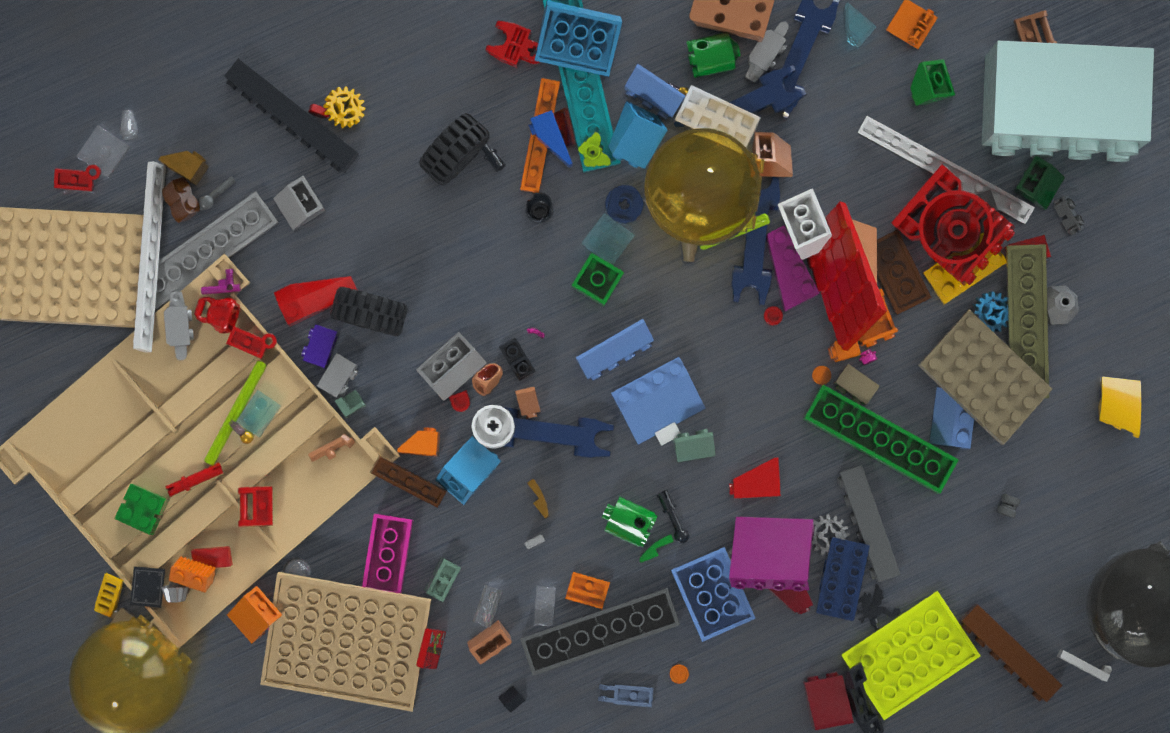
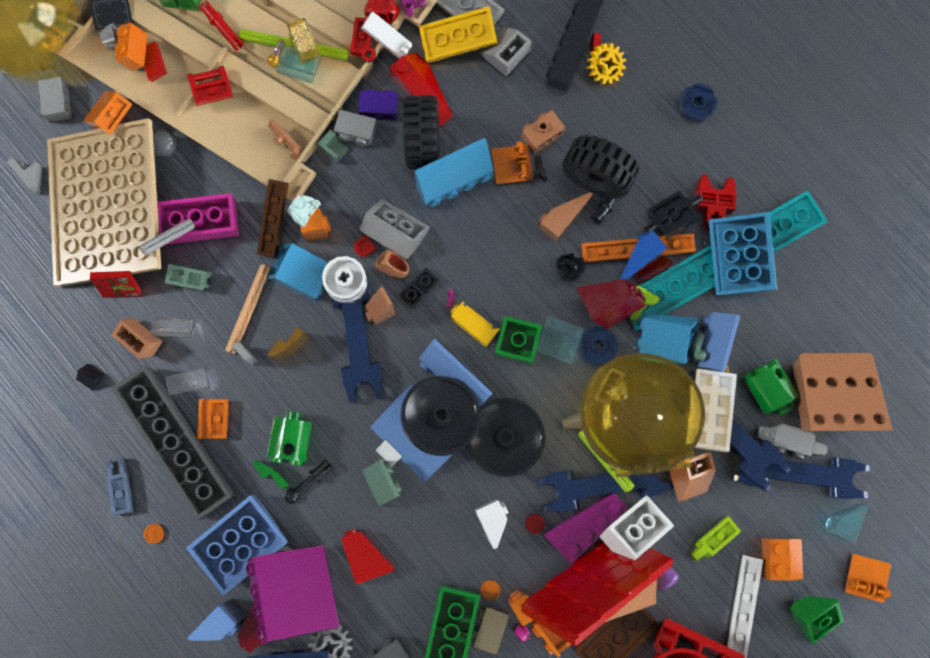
camera: 65 degrees right, 5 degrees down
none -> light grey slope [7,157,44,195]
none -> light grey brick [37,77,72,122]
none -> light grey axle [140,219,195,255]
none -> medium blue slope [187,599,248,641]
none -> light nougat axle [225,264,271,354]
none -> clear yellow slope [287,18,319,64]
none -> light aqua piece [287,195,321,227]
none -> white hinge [361,12,412,58]
none -> black dish [400,376,481,456]
none -> dark azure slope [415,138,493,208]
none -> yellow plate [419,6,498,63]
none -> yellow window [450,302,501,347]
none -> black dish [468,398,545,477]
none -> white slope [474,499,509,549]
none -> orange hinge [491,141,533,185]
none -> nougat brick [521,110,565,154]
none -> black bar [531,155,548,184]
none -> nougat slope [539,192,593,241]
none -> dark red slope [576,279,646,329]
none -> black plate [644,190,704,240]
none -> medium lavender cone [657,567,678,591]
none -> dark blue plate [679,83,717,121]
none -> lime hinge [689,516,741,561]
none -> sand green arm [692,332,707,361]
none -> orange slope [761,538,803,581]

